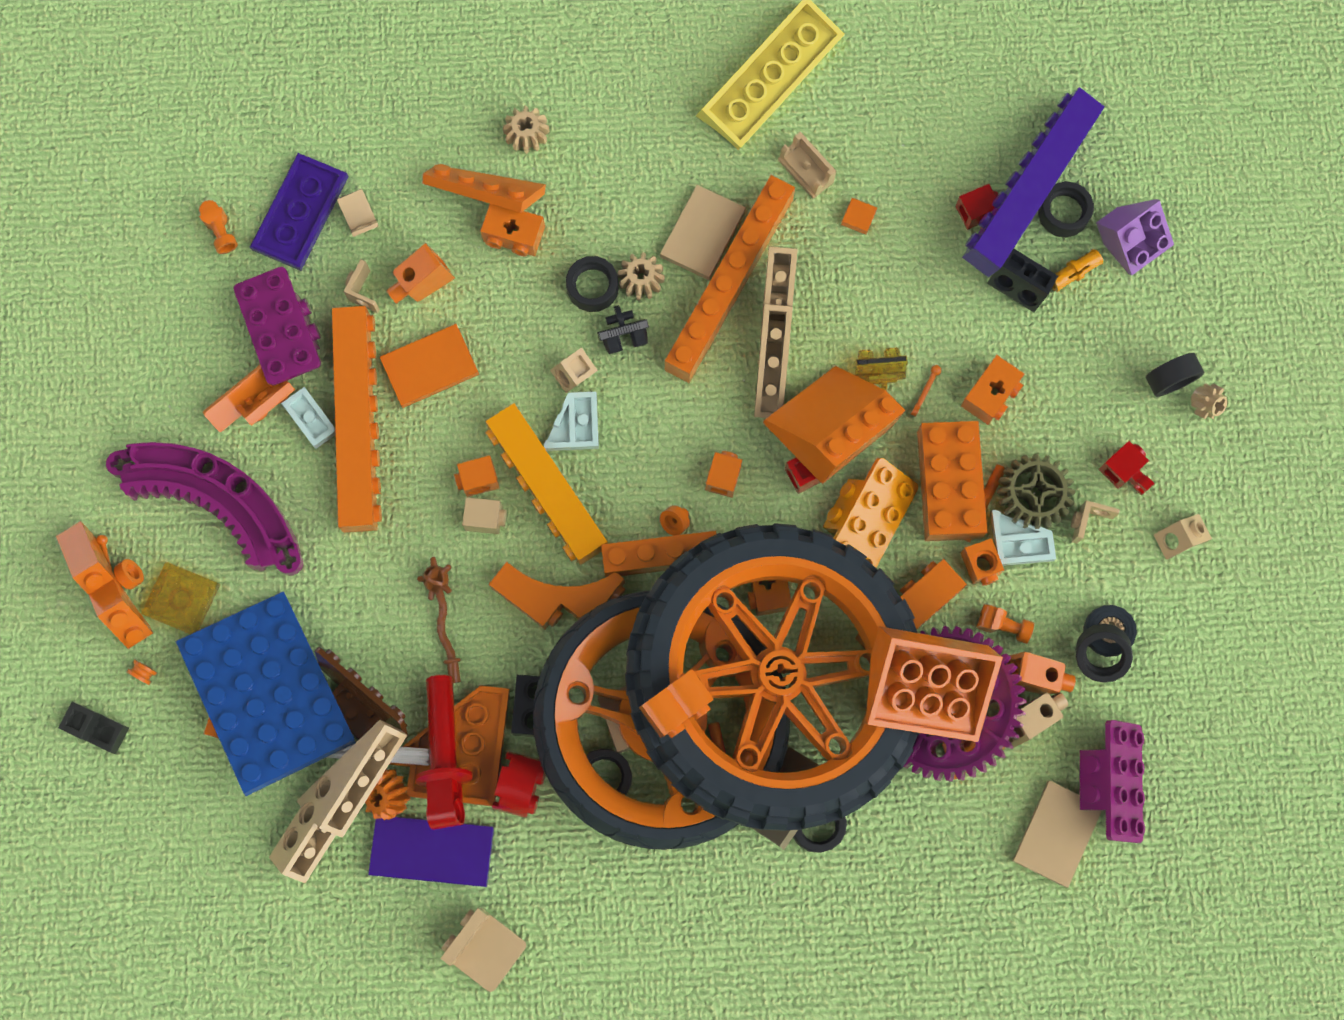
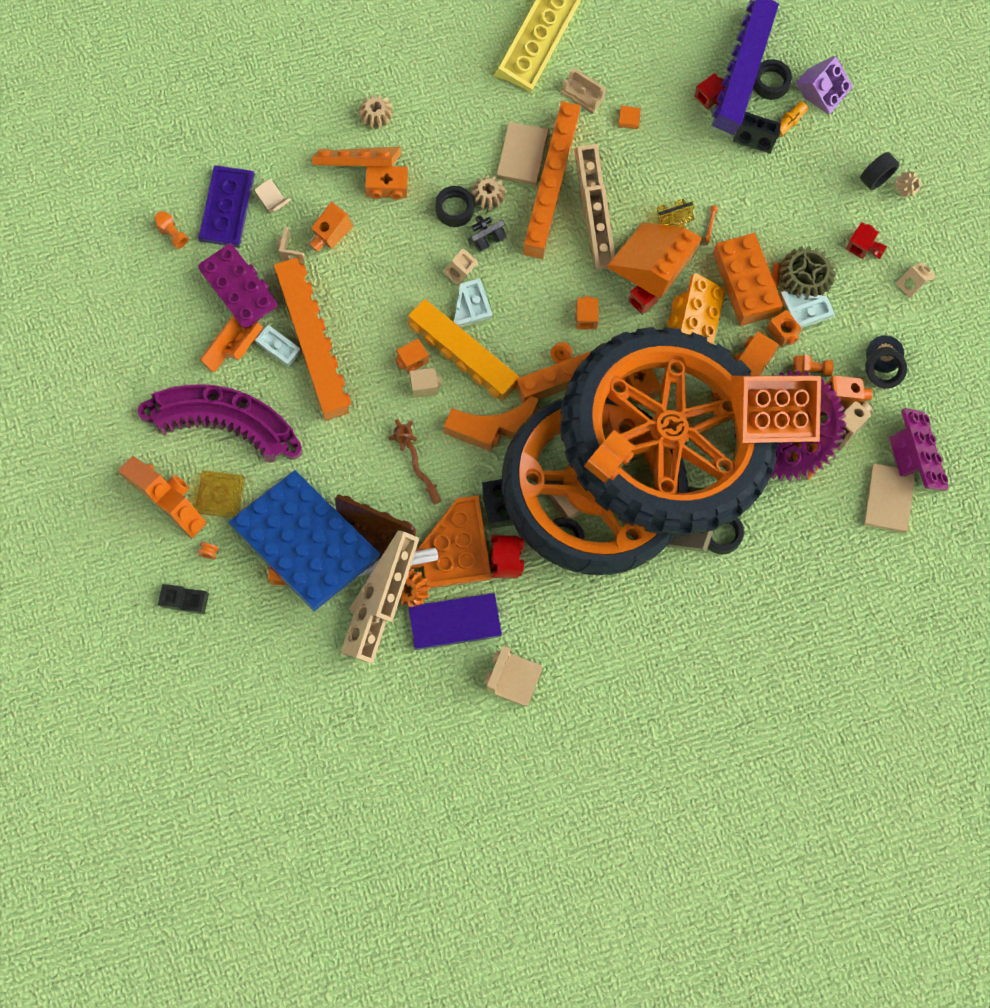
camera: 20 degrees left, 5 degrees down
orange tile [380,324,479,408] -> none
red piece [415,675,473,830] -> none
orange brick [961,355,1024,425] -> none
tan bracket [1071,500,1120,544] -> none

